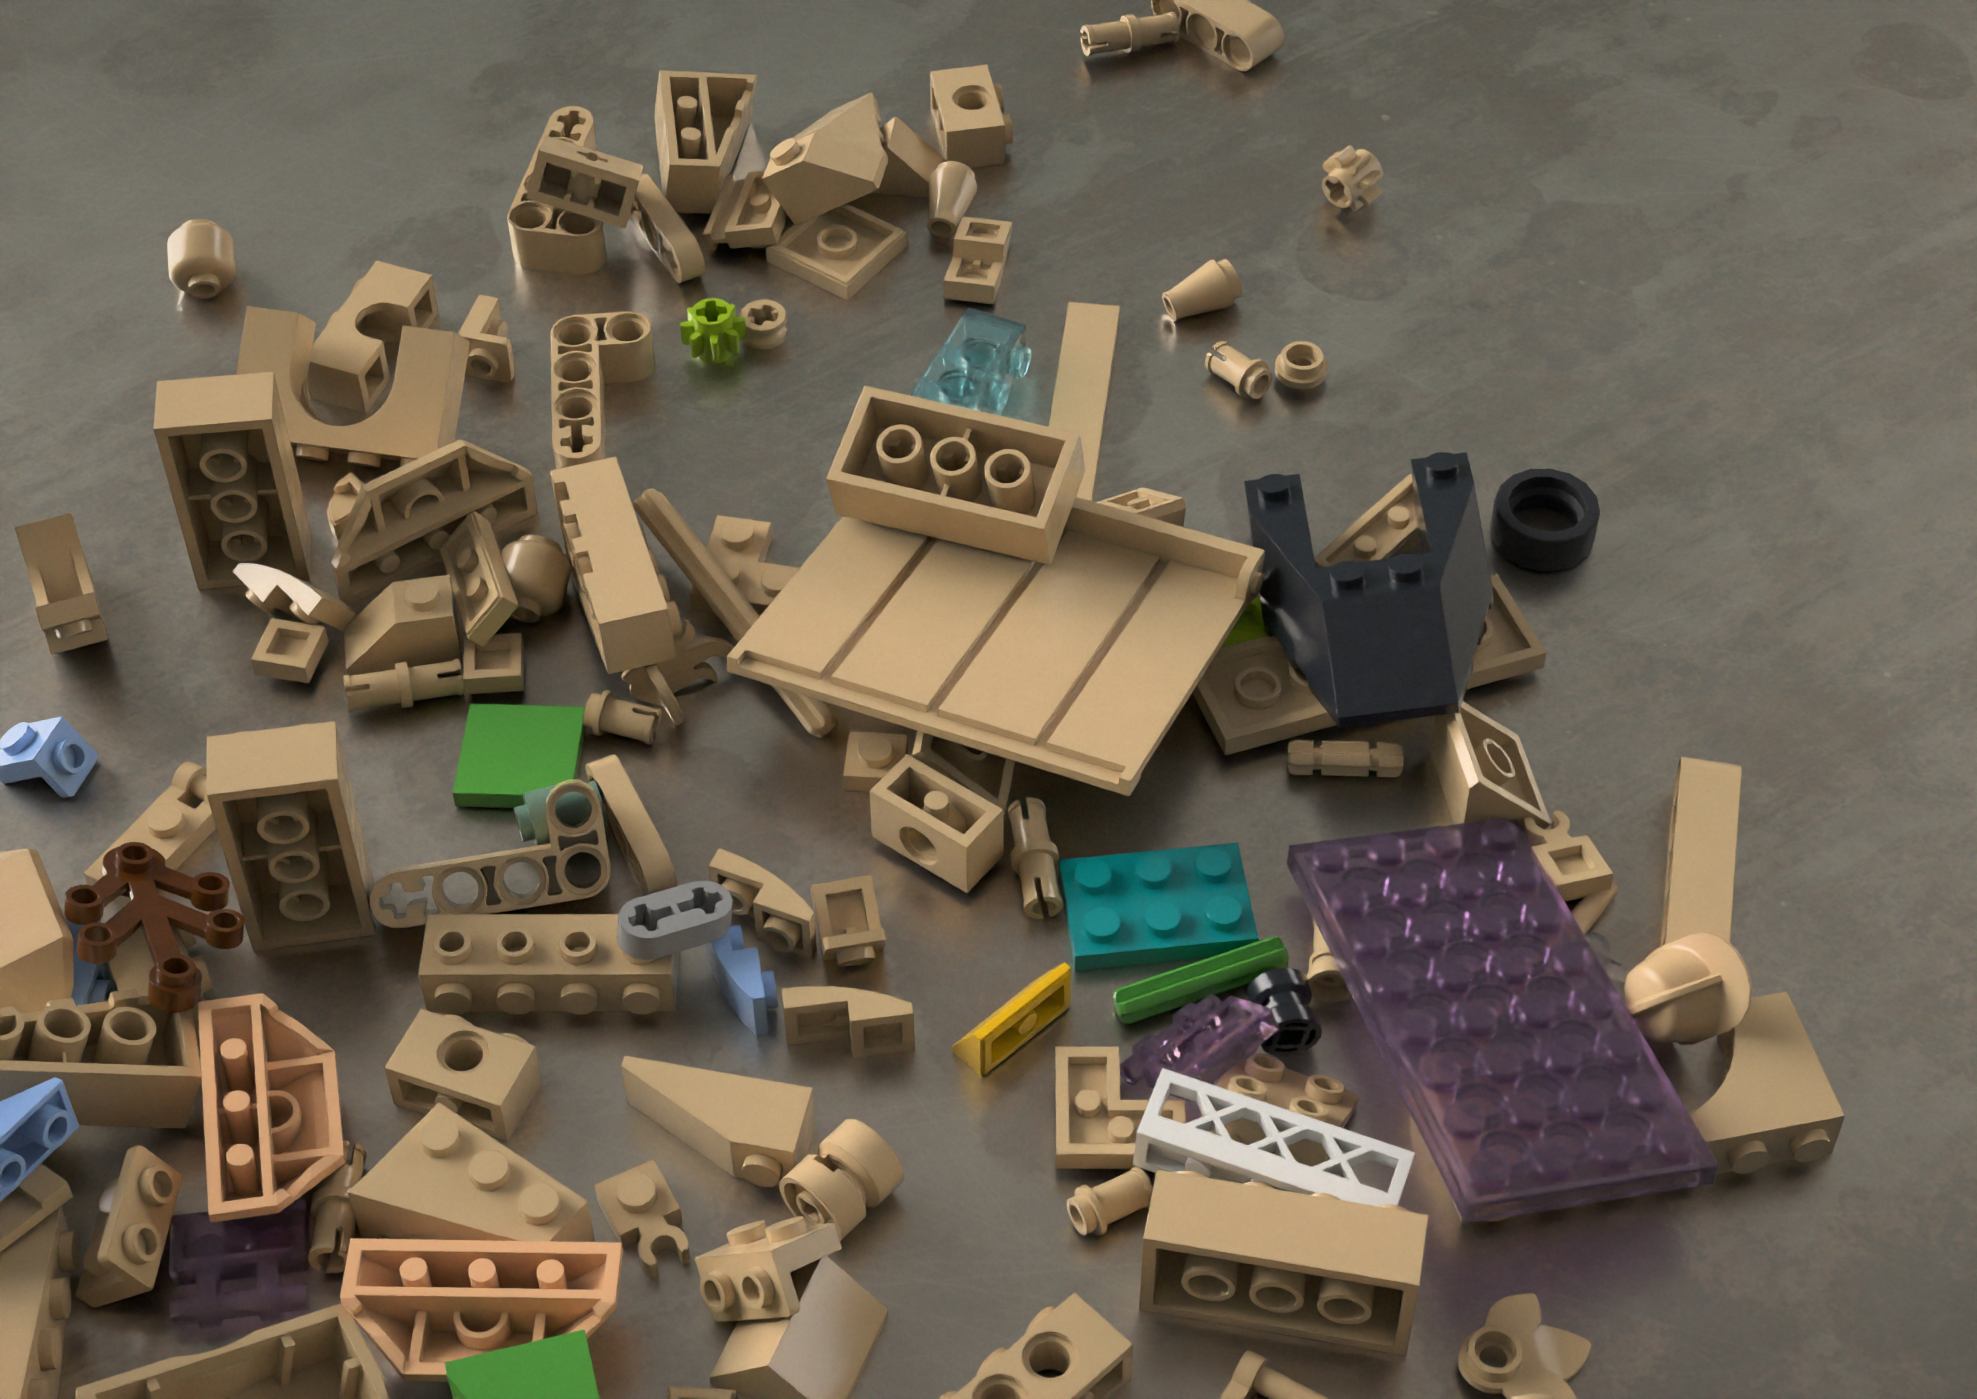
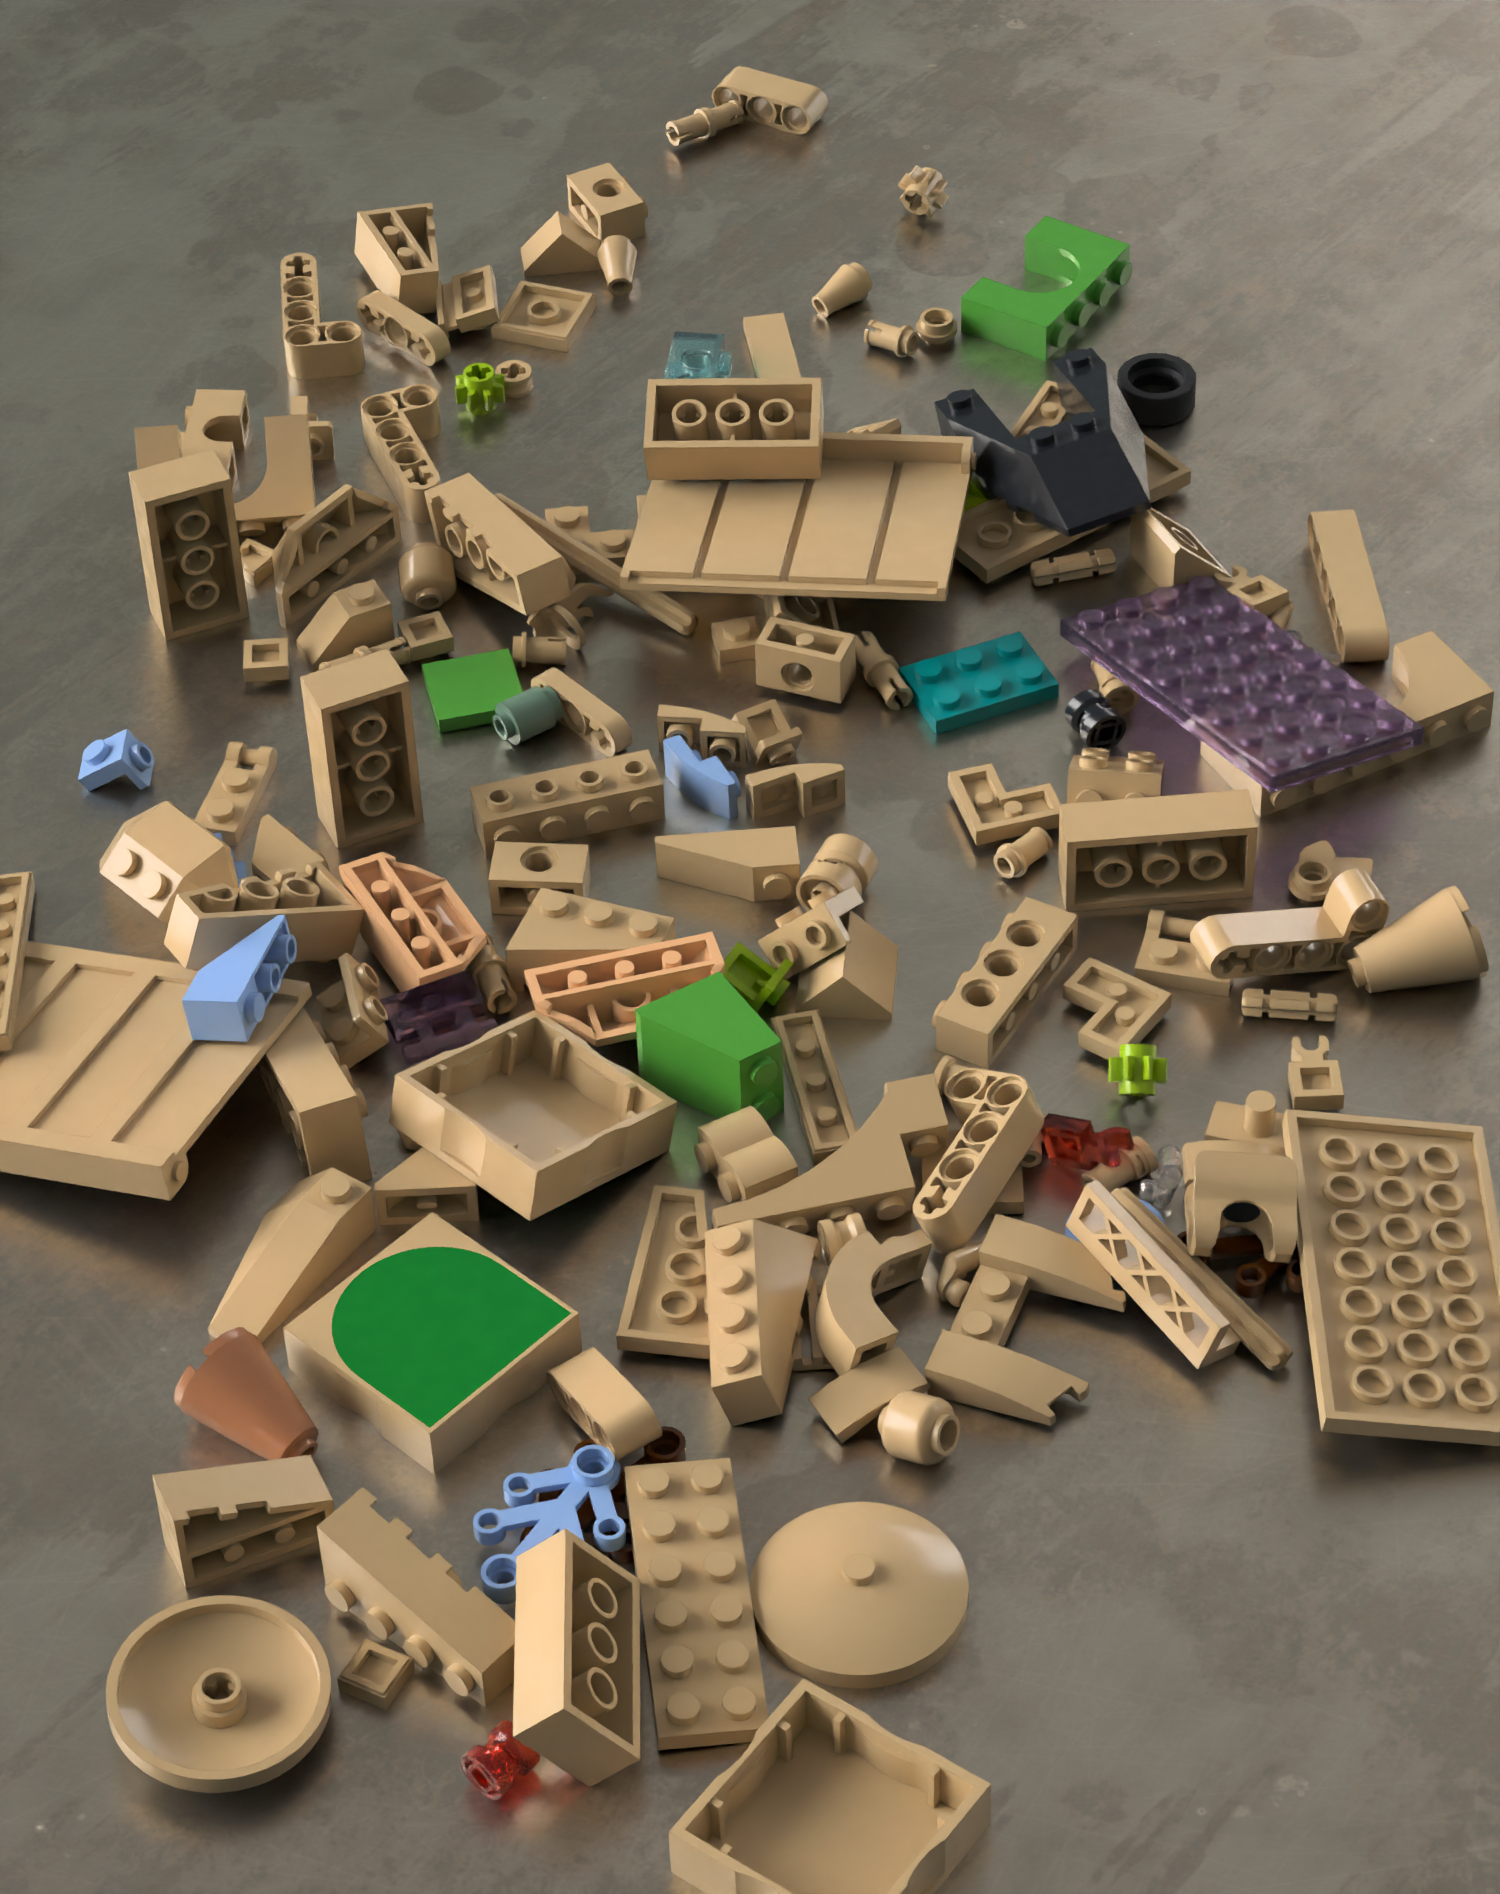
camera: 15 degrees left, 5 degrees down
tan arch [14,513,108,655] -> none
reddish brown plant [64,842,245,1012] -> none
tan head [167,219,237,299] -> none
tan slope [232,563,357,631] -> none
tan beam [370,779,611,928] -> none
tan tile [440,511,519,647] -> none
tan brick [526,135,644,229] -> none
tan plate [594,1159,691,1279] -> none
light grey beam [617,880,733,960] -> none
tan wedge [762,92,888,226] -> none
tan slope [943,216,1012,304] -> none
yellow slope [951,962,1071,1076] -> none
bright green axle [1113,936,1289,1024] -> none
clear purple plate [1120,994,1279,1102] -> none
white fence [1133,1068,1415,1206] -> none
tan piece [1616,932,1752,1045] -> none
none -> lime bracket [723,941,794,1013]
none -> bright green arch [961,216,1132,361]

